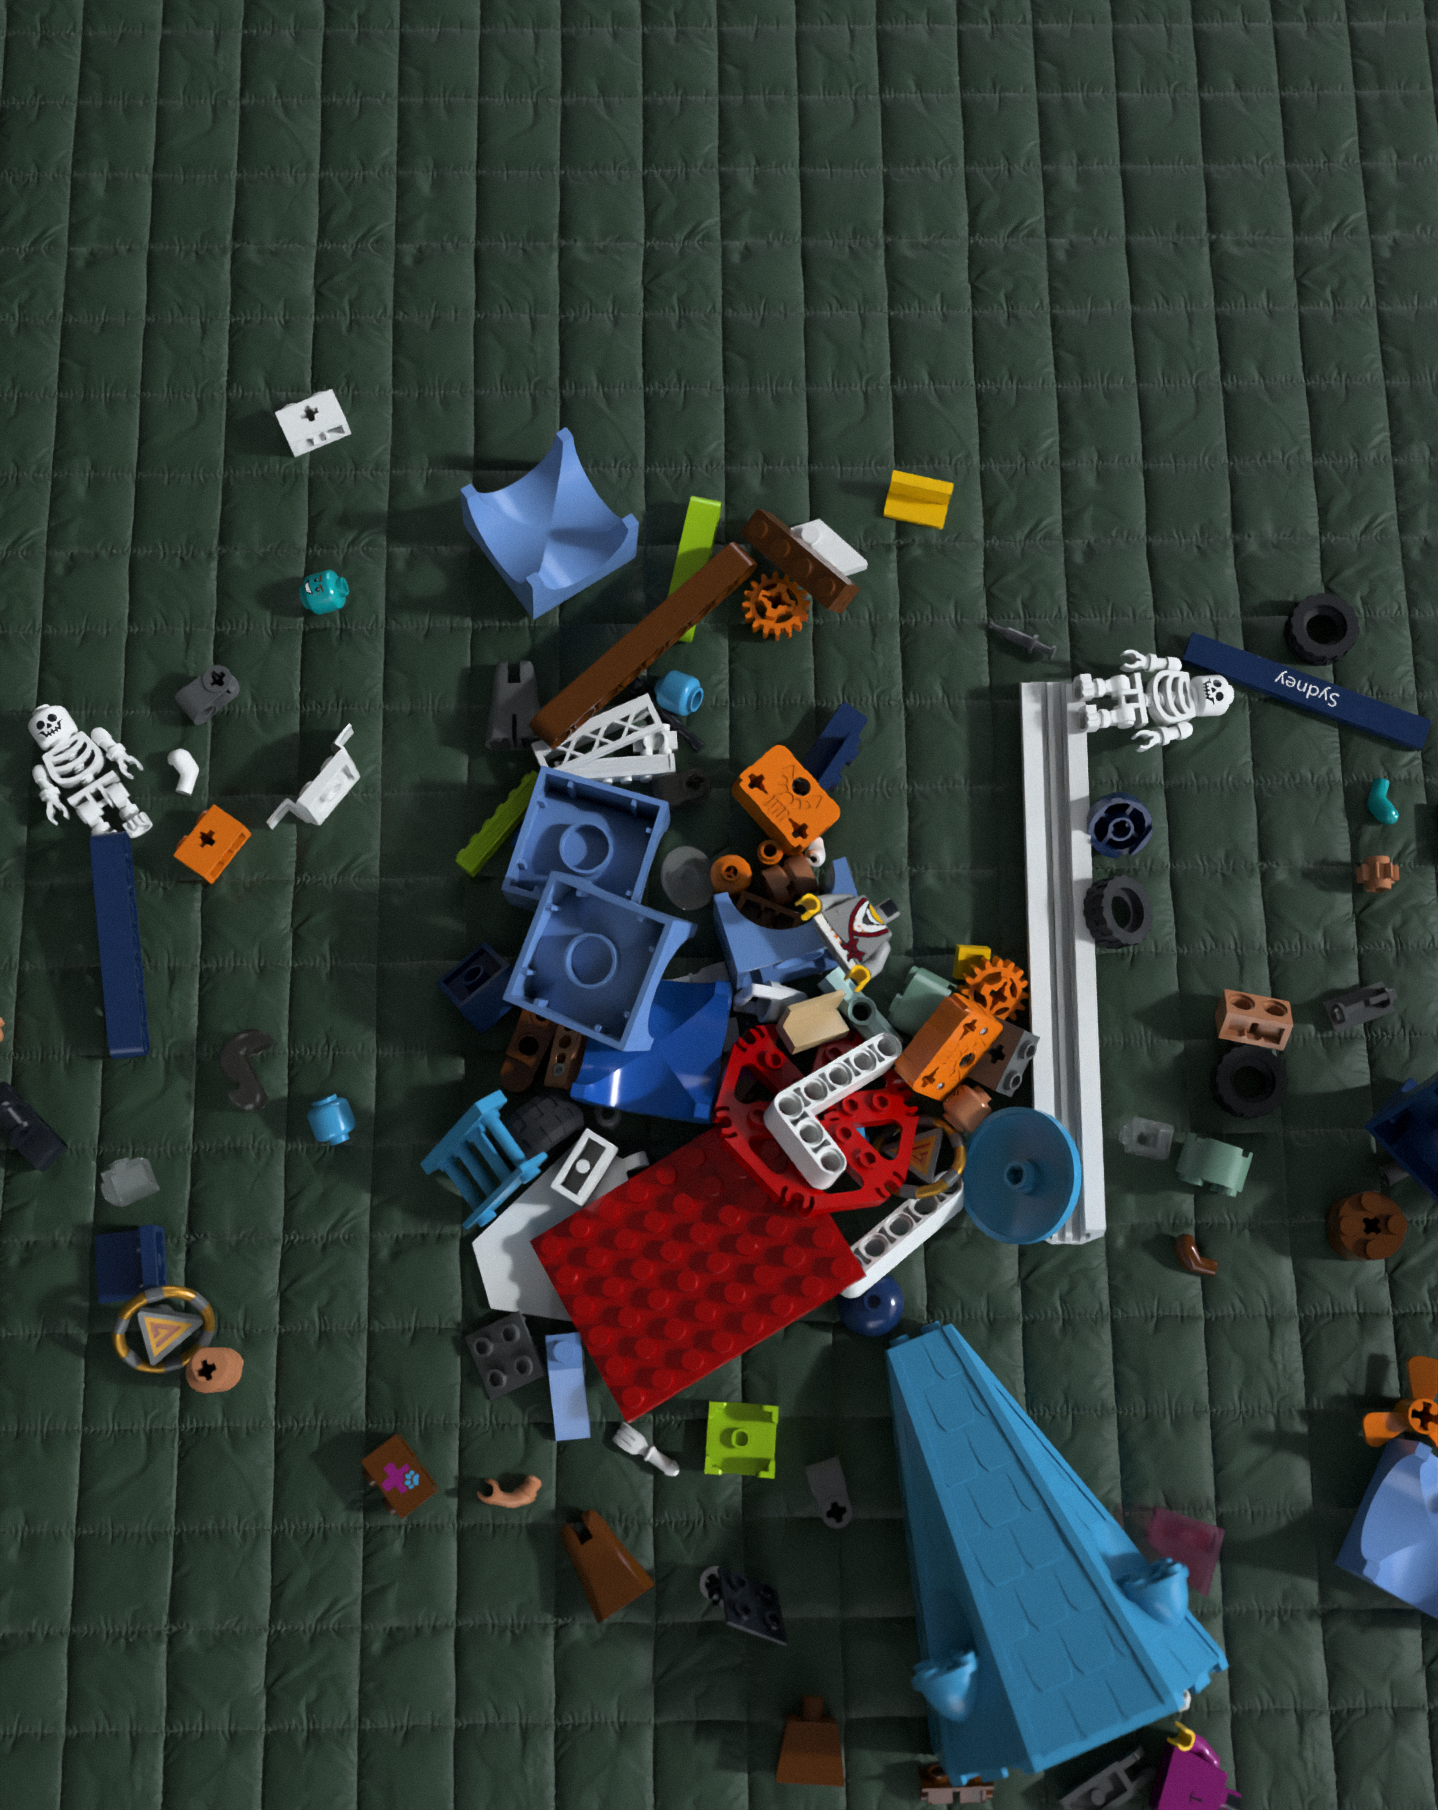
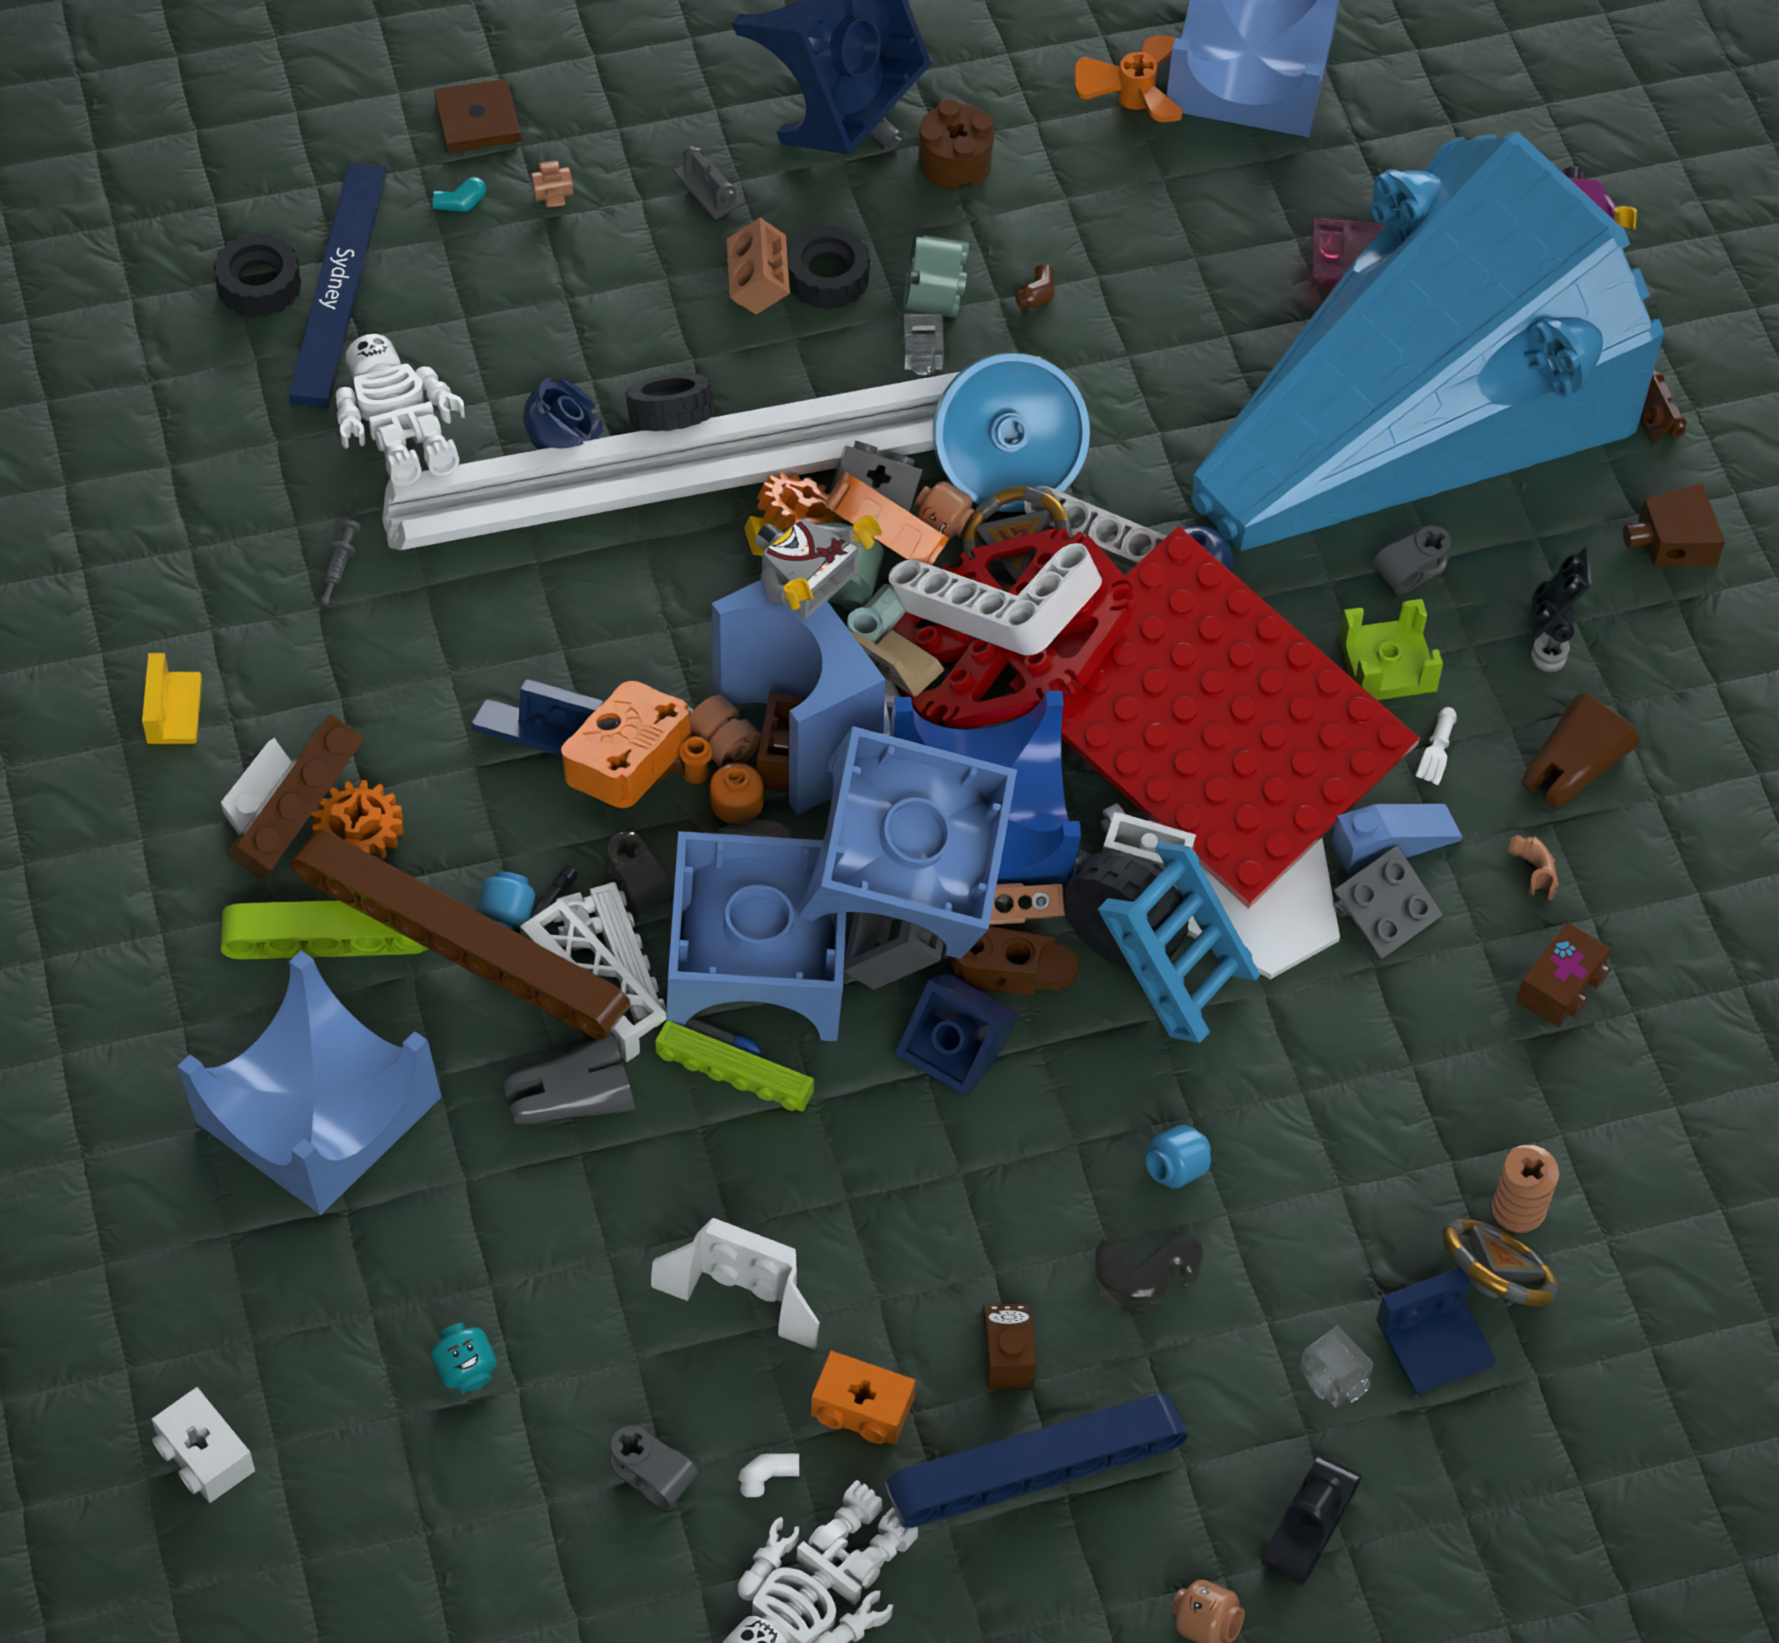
camera: 105 degrees left, 20 degrees down
none -> reddish brown slope [983,1303,1036,1390]

